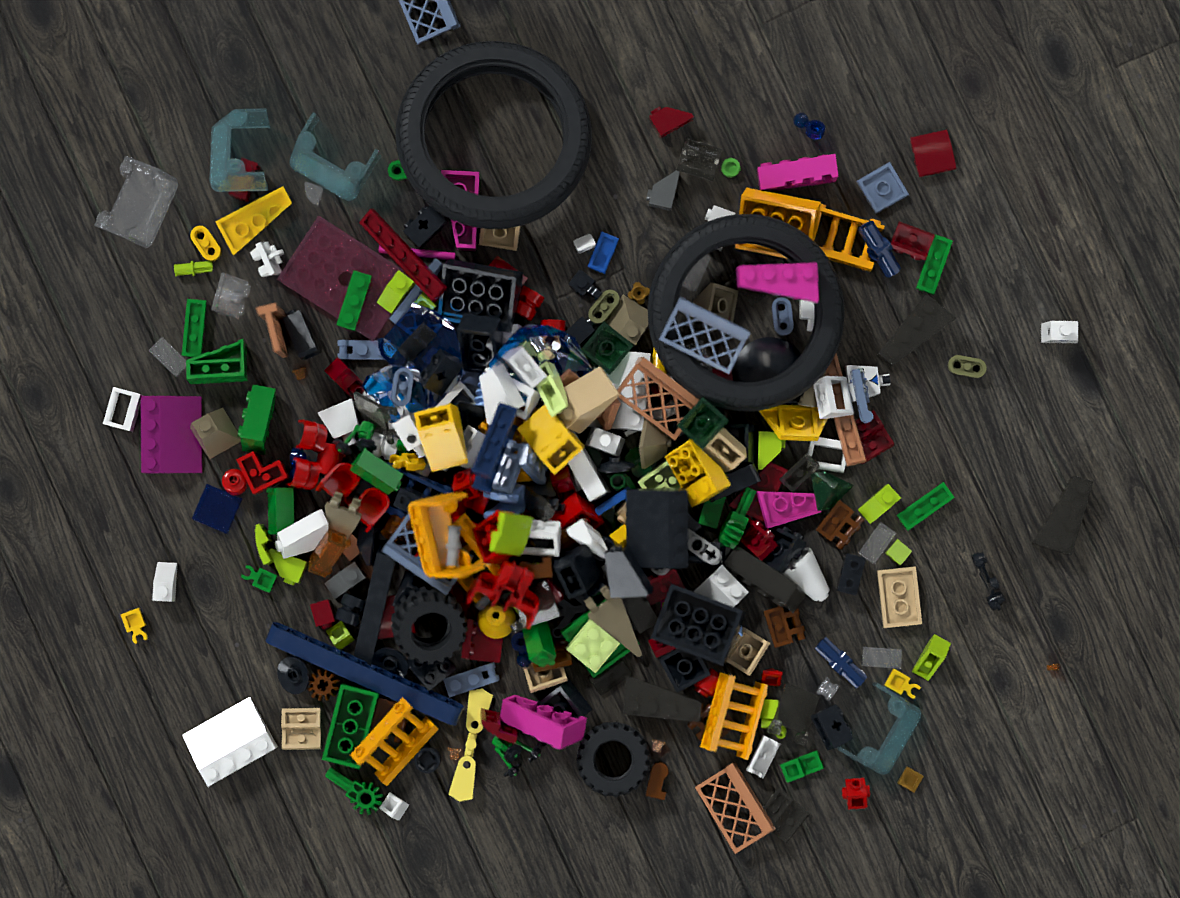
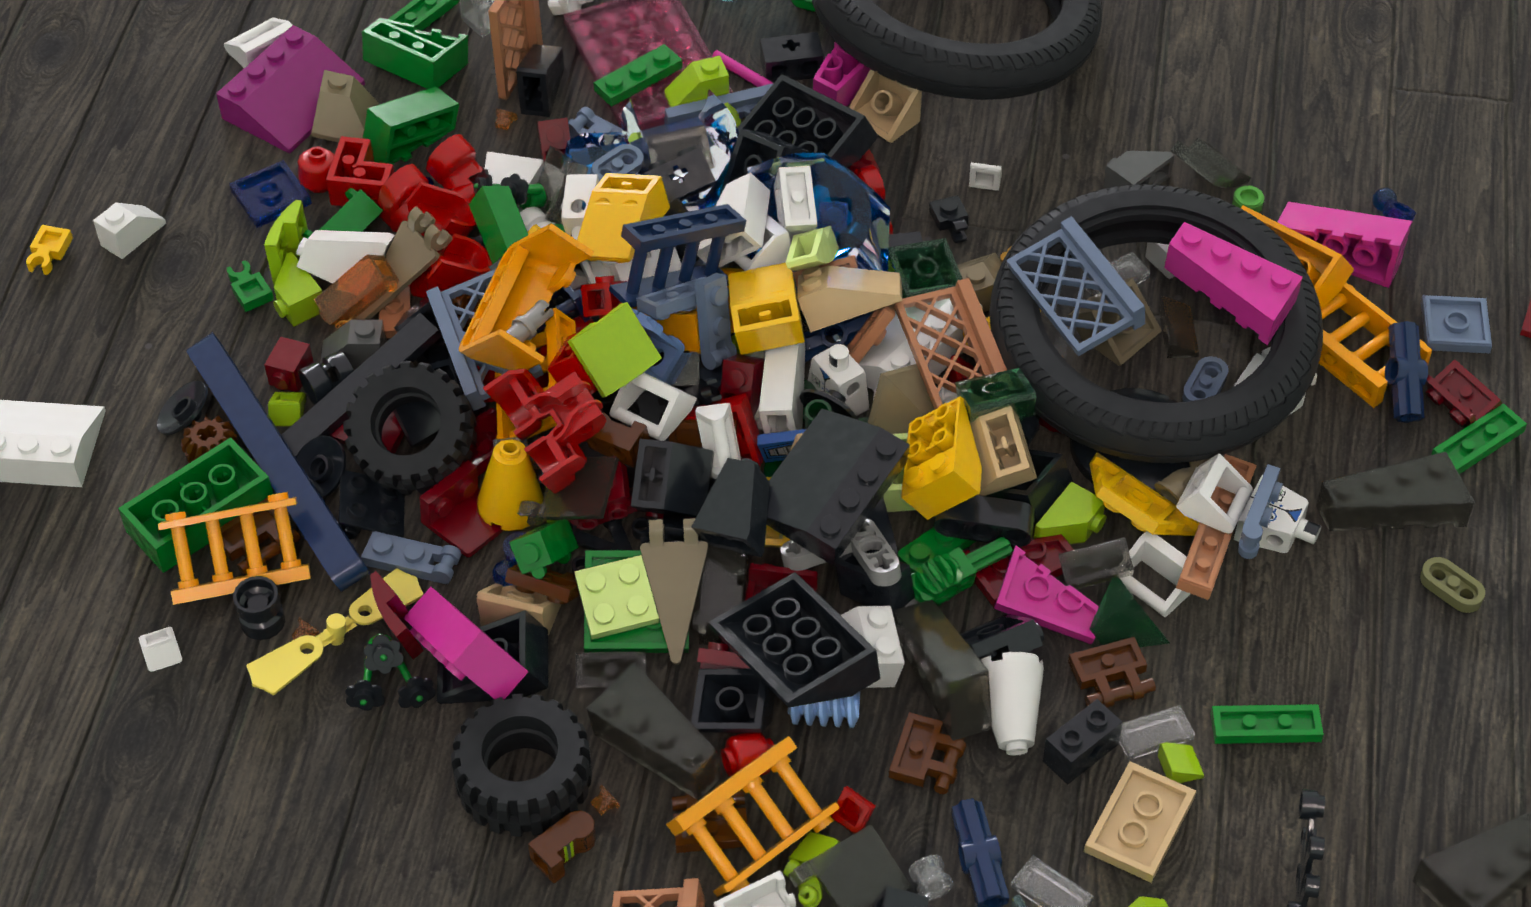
camera: 35 degrees right, 35 degrees down
clear tile [149,337,186,377] -> none
tan slope [281,708,321,750] -> none
green gear [325,767,383,815] -> none
dark red tile [359,209,447,302] -> none
blue tile [587,232,619,274] -> none
olive plate [588,290,620,325] -> none
dark red slope [649,107,694,139] -> none
tan slope [726,627,770,676] -> none
dark red bracket [740,517,778,561] -> none
dark red slope [855,410,894,465] -> none
lime slope [857,484,901,524] -> none

